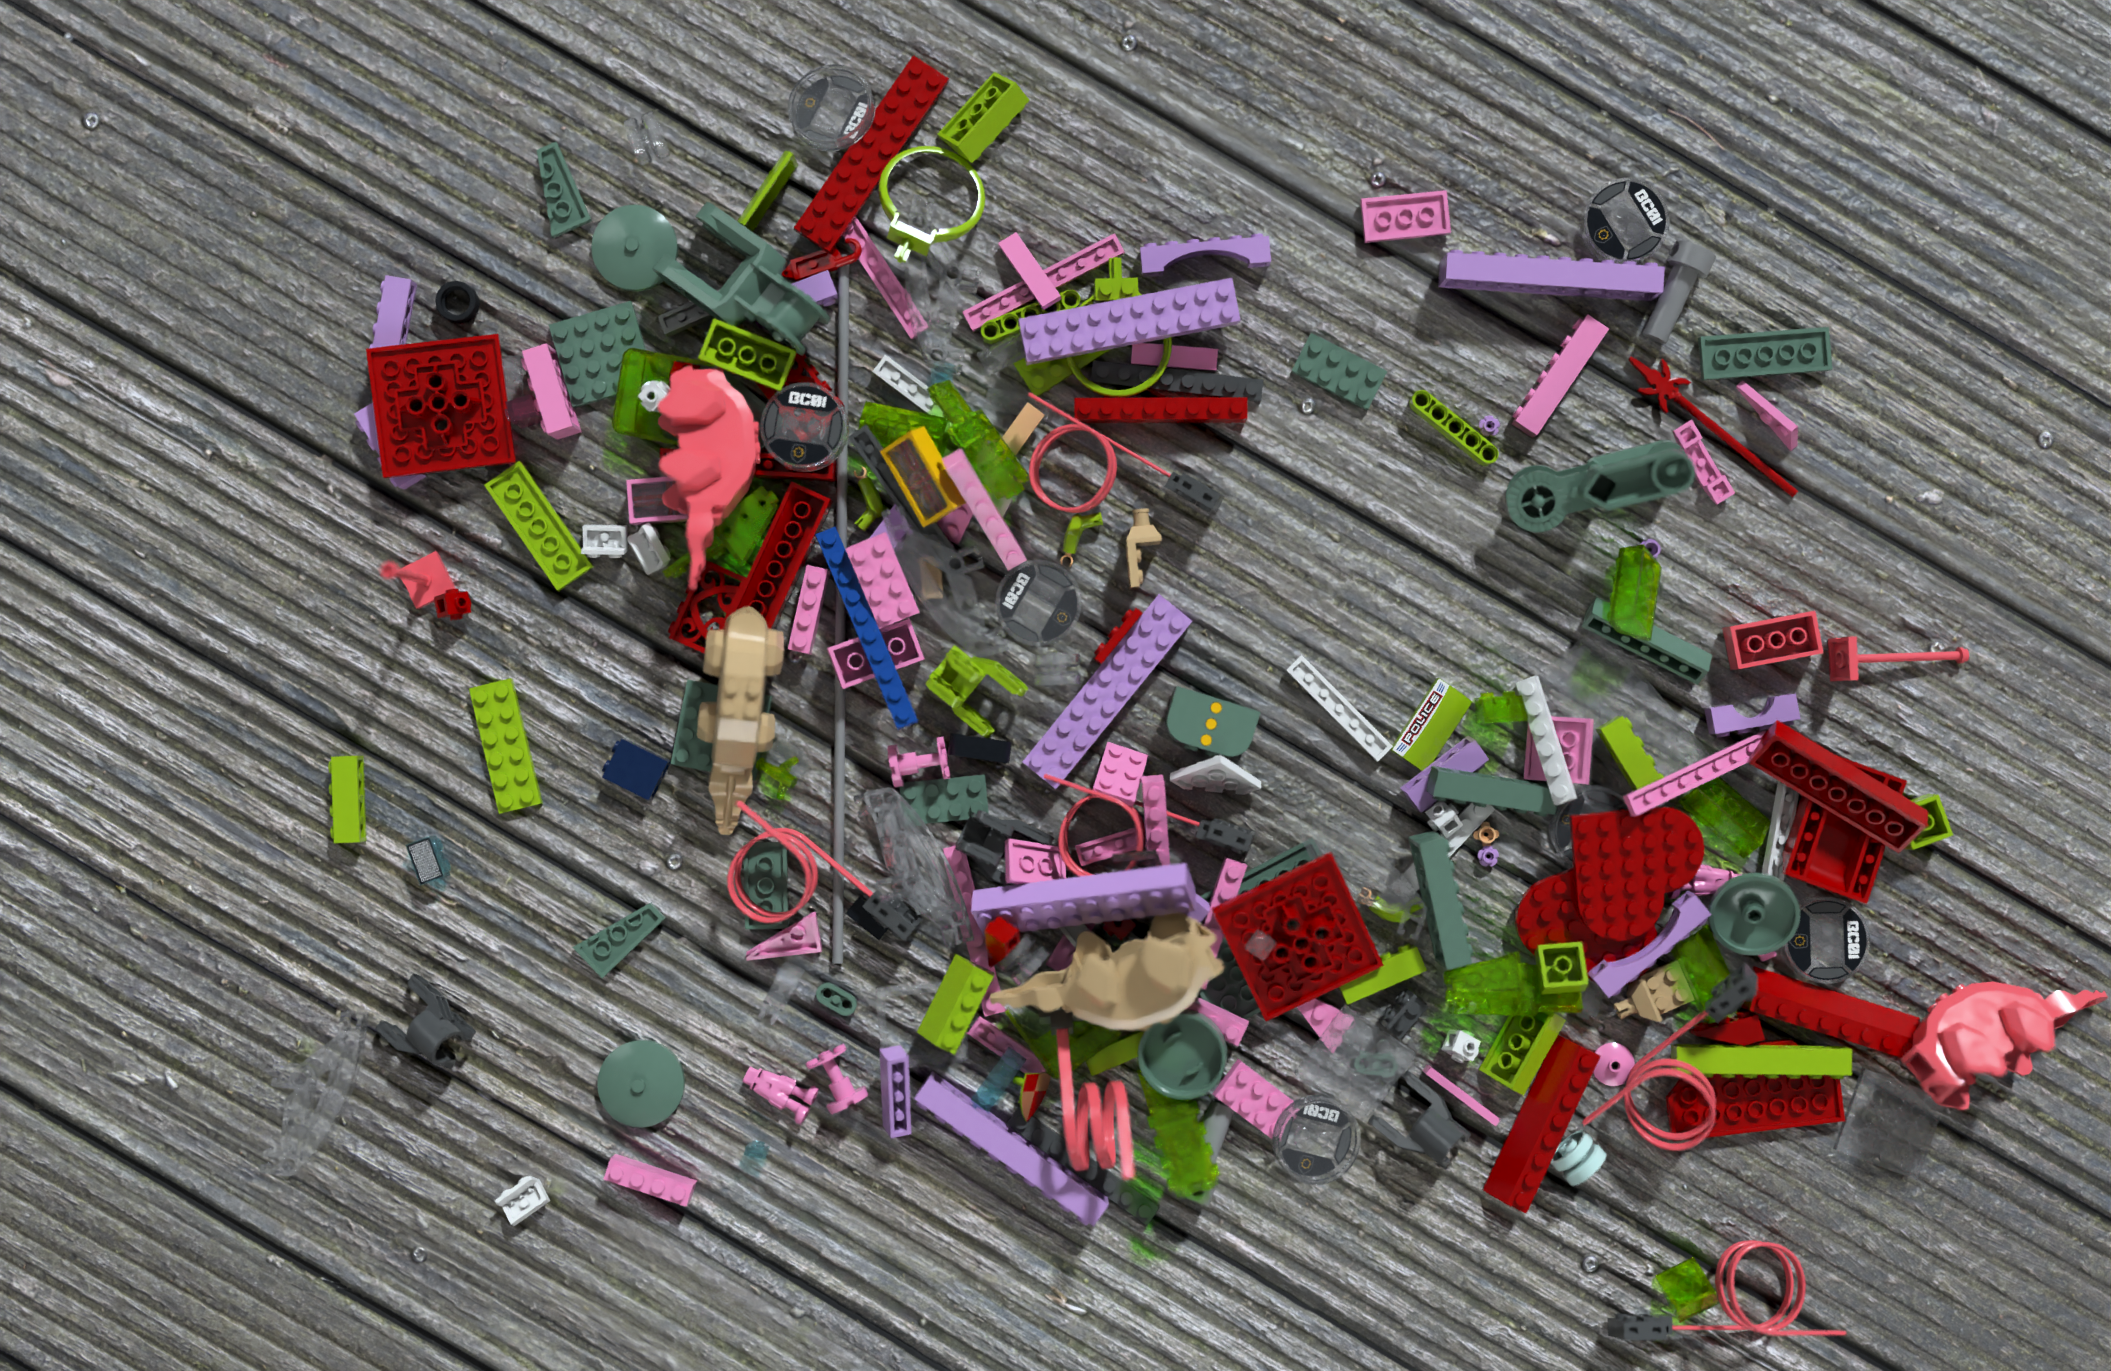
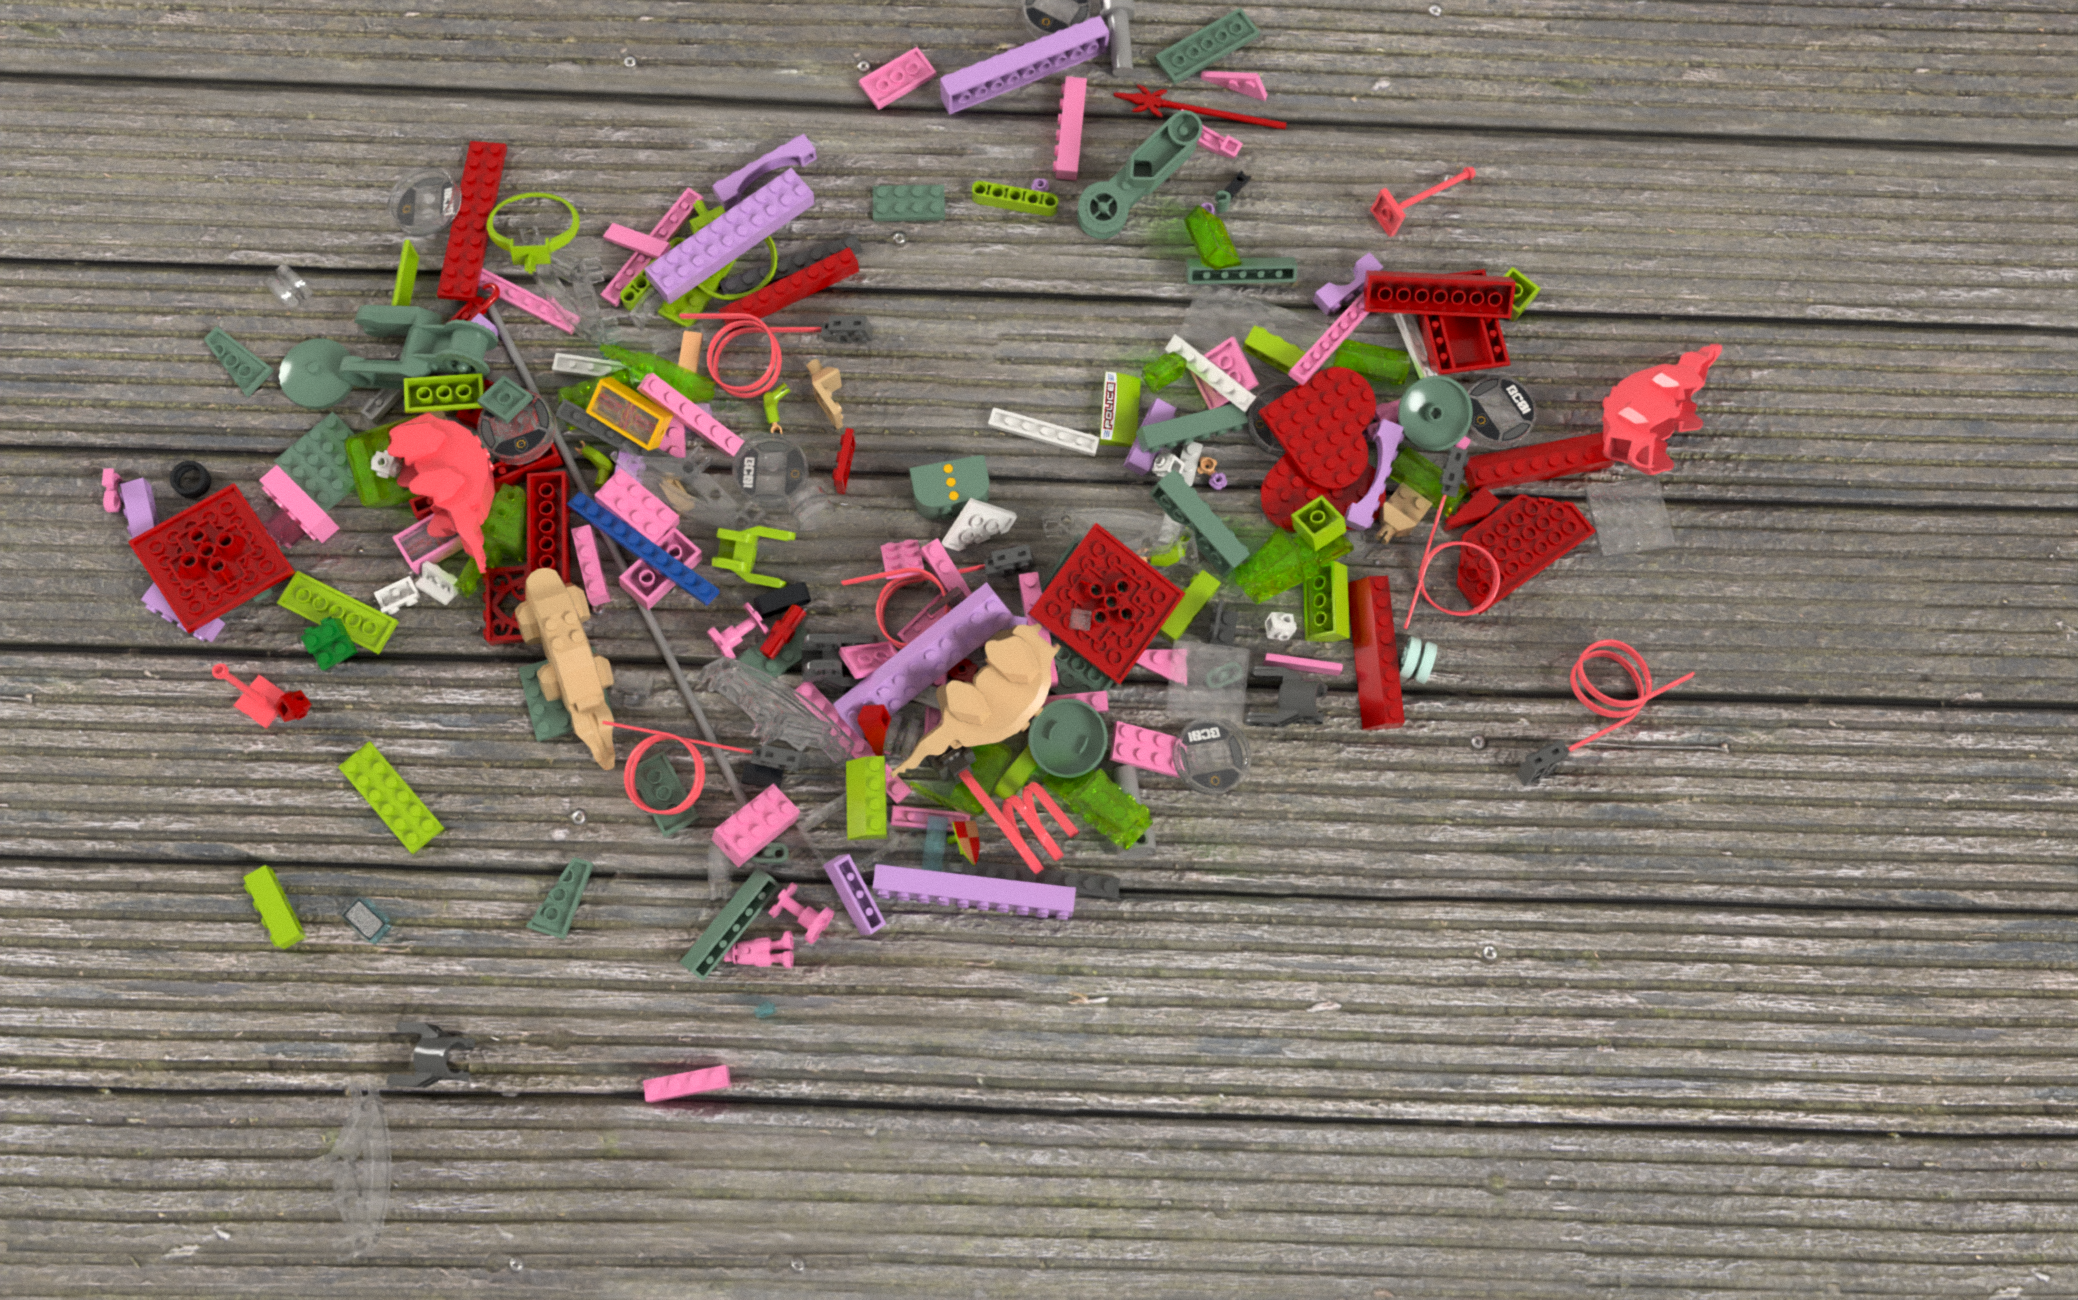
camera: 35 degrees left, 15 degrees down
white bracket [495,1176,550,1226] -> none
sand green dish [597,1039,685,1127] -> none
dark blue brick [602,739,671,801] -> none
bright pink wing [746,912,822,961] -> none
clear neon green piece [755,756,799,800] -> none
lime slope [937,72,1030,163] -> none
lavender brick [1023,594,1192,789] -> none
bright pink tile [1131,343,1218,371] -> none
bright pink dish [1593,1042,1635,1086] -> none
clear neon green slope [1655,1257,1719,1323] -> none
lime brick [1671,1044,1852,1079] -> none
coral brick [1722,611,1824,670] -> none
none -> bright pink piece [102,468,123,513]
none -> green plate [300,616,358,671]
none -> sand green plate [477,375,533,424]
none -> sand green brick [679,867,781,981]
none -> bright pink brick [711,784,800,868]
none -> red piece [759,604,807,660]
none -> piece [1215,170,1251,213]

